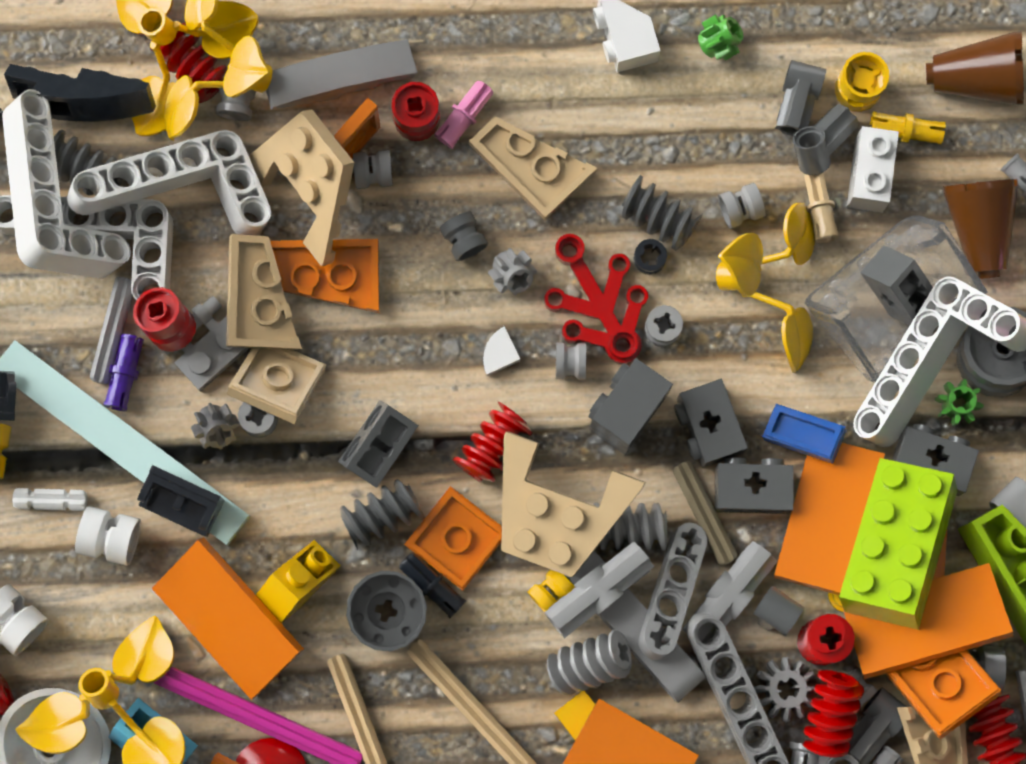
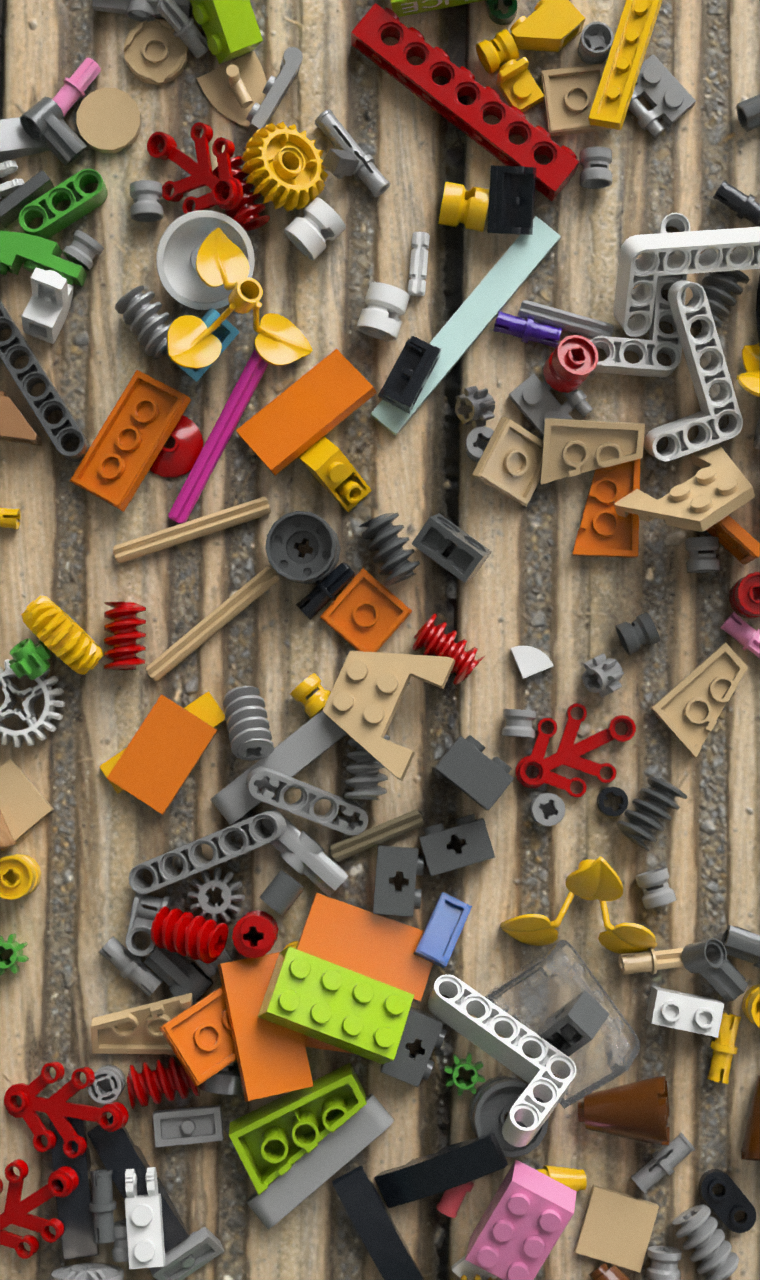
camera: 95 degrees right, 5 degrees up
light grey piece [544,542,654,639] -> none

